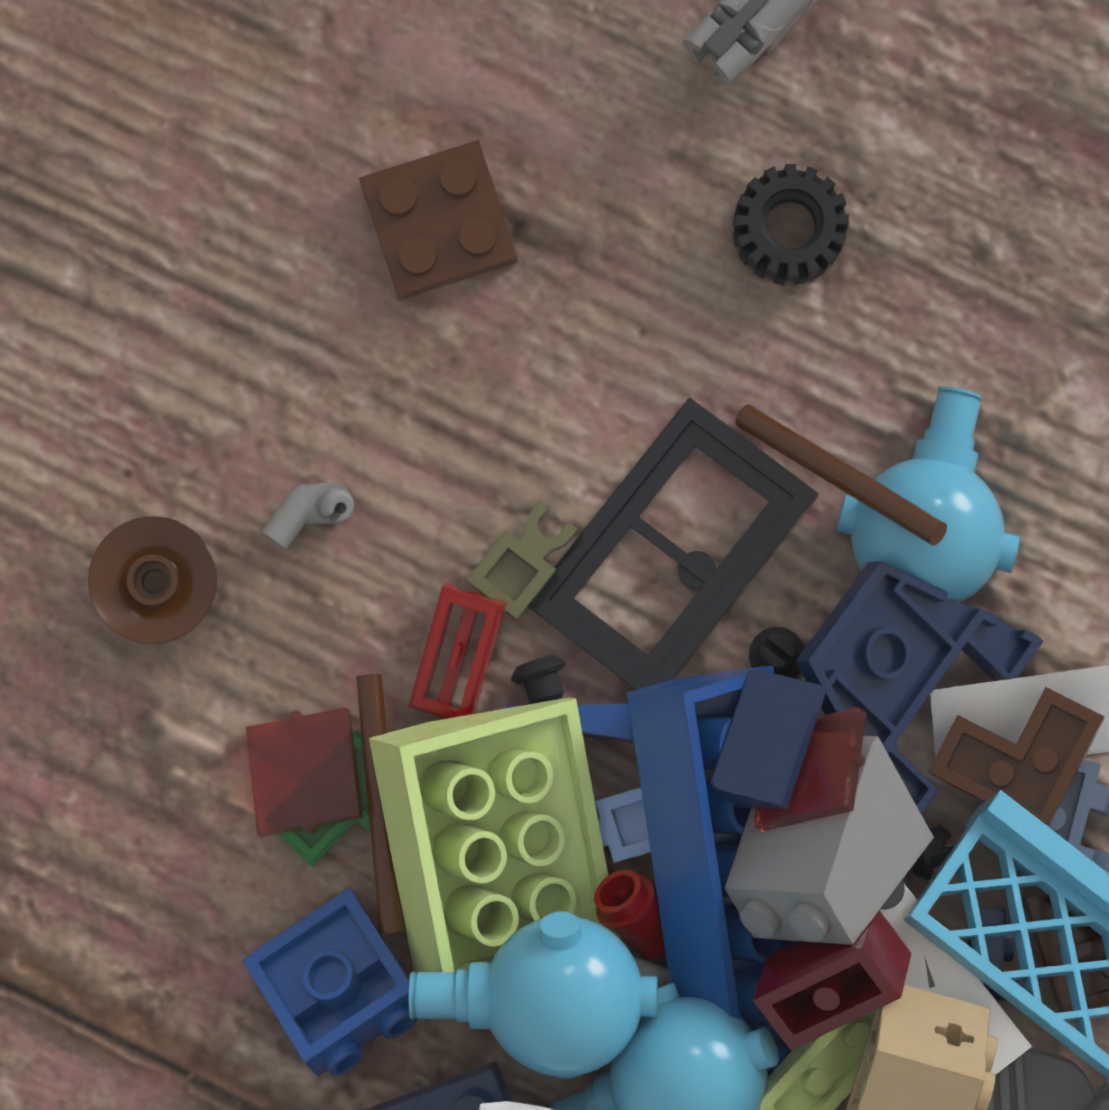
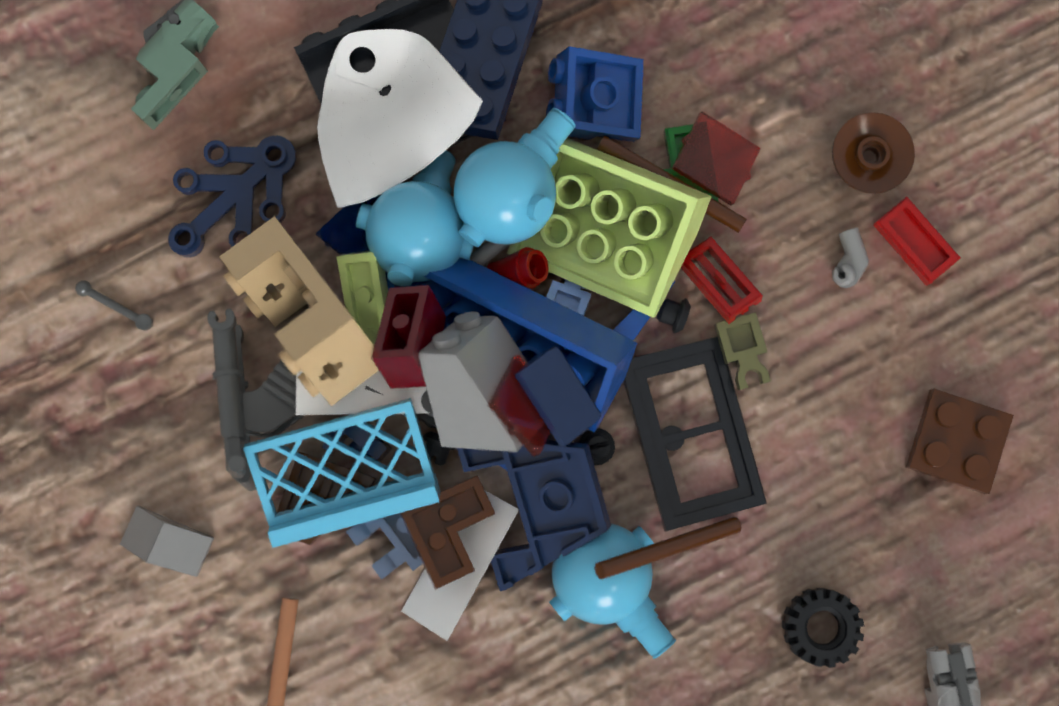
camera: 130 degrees right, 0 degrees up
none -> red tile [873,196,961,286]

